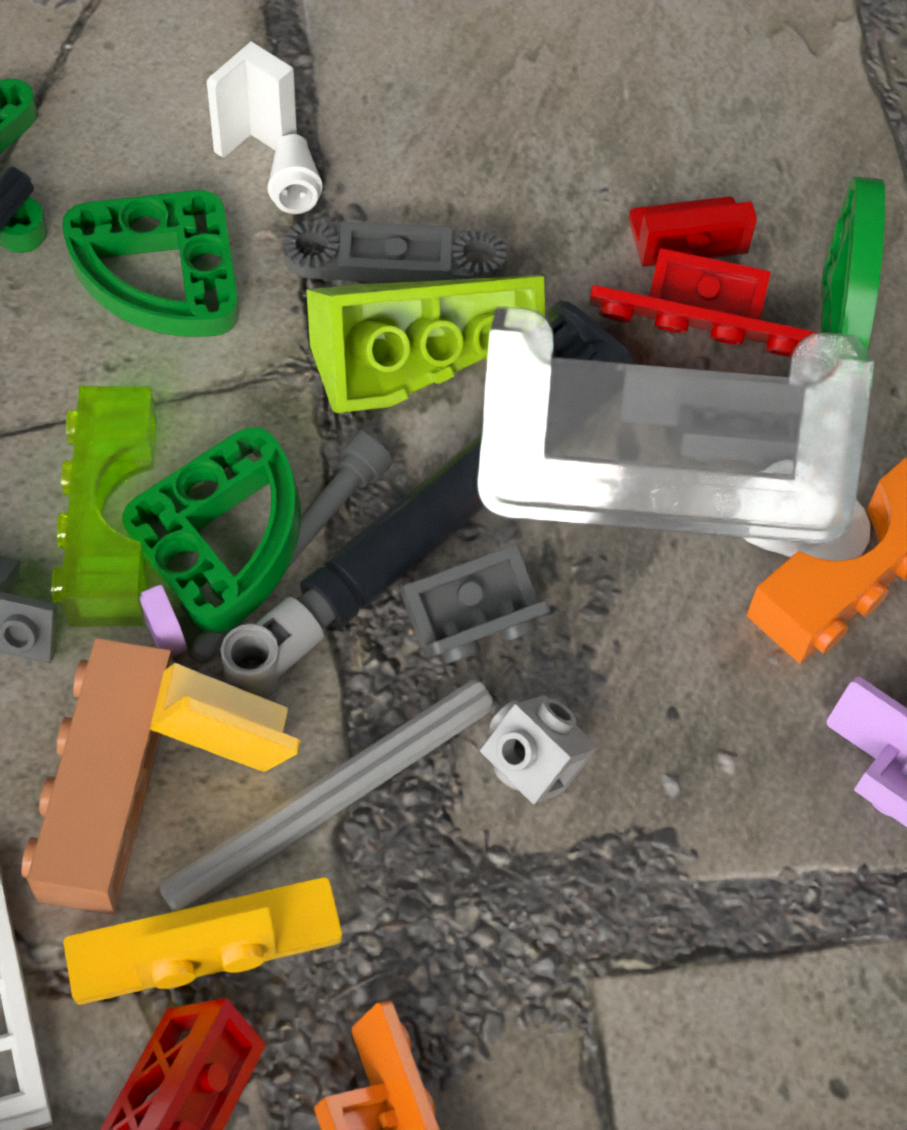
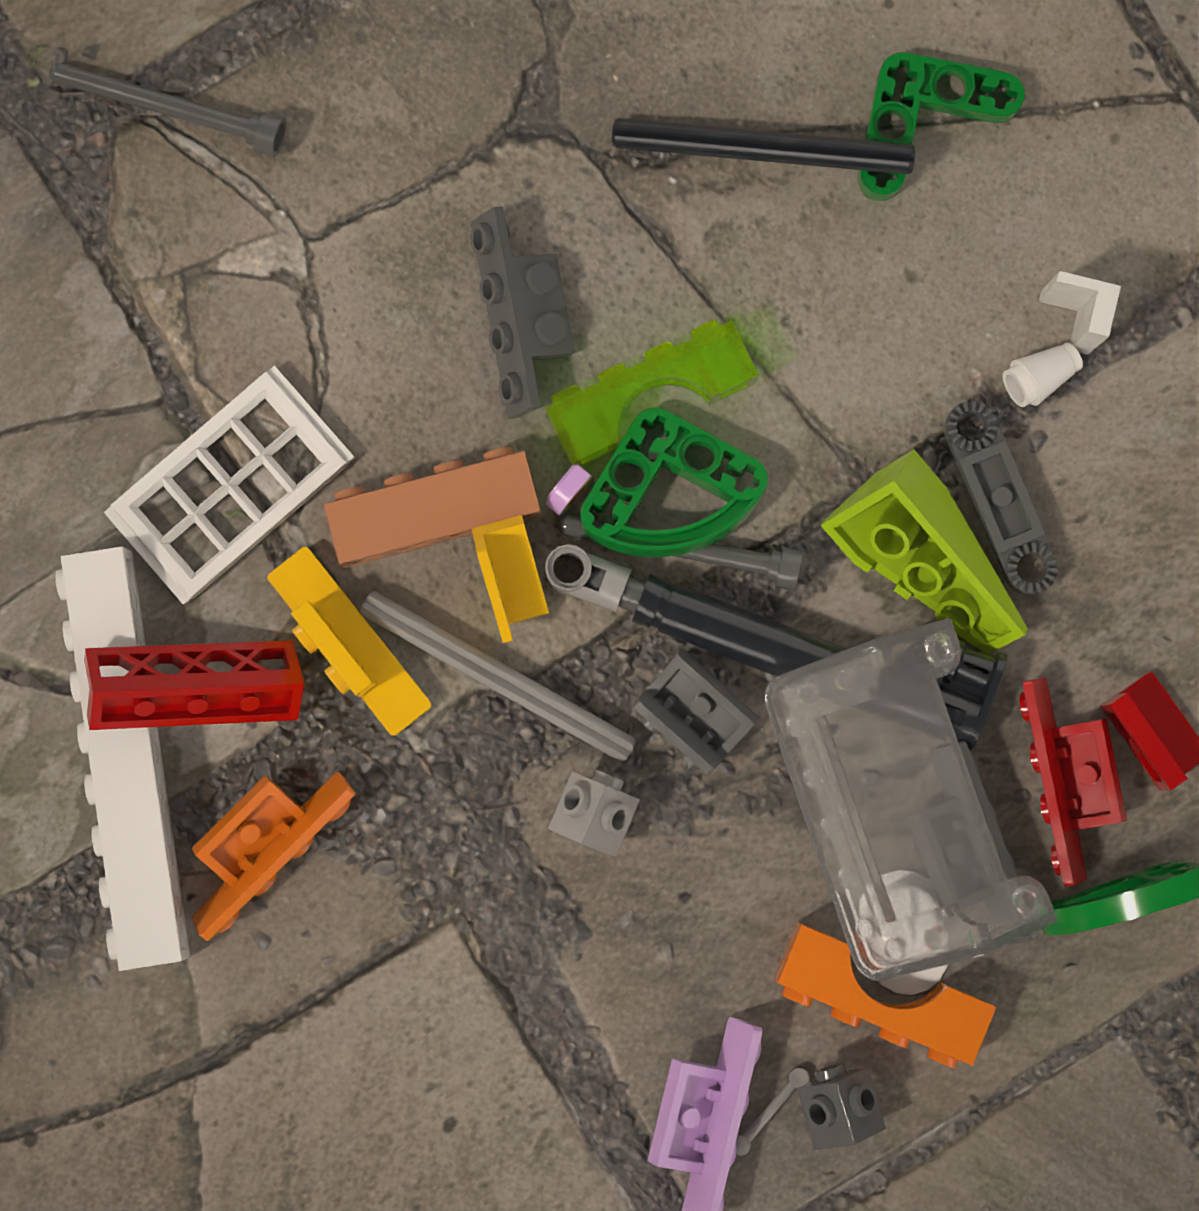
camera: 70 degrees right, 25 degrees up
green beam [62,190,239,337] -> none

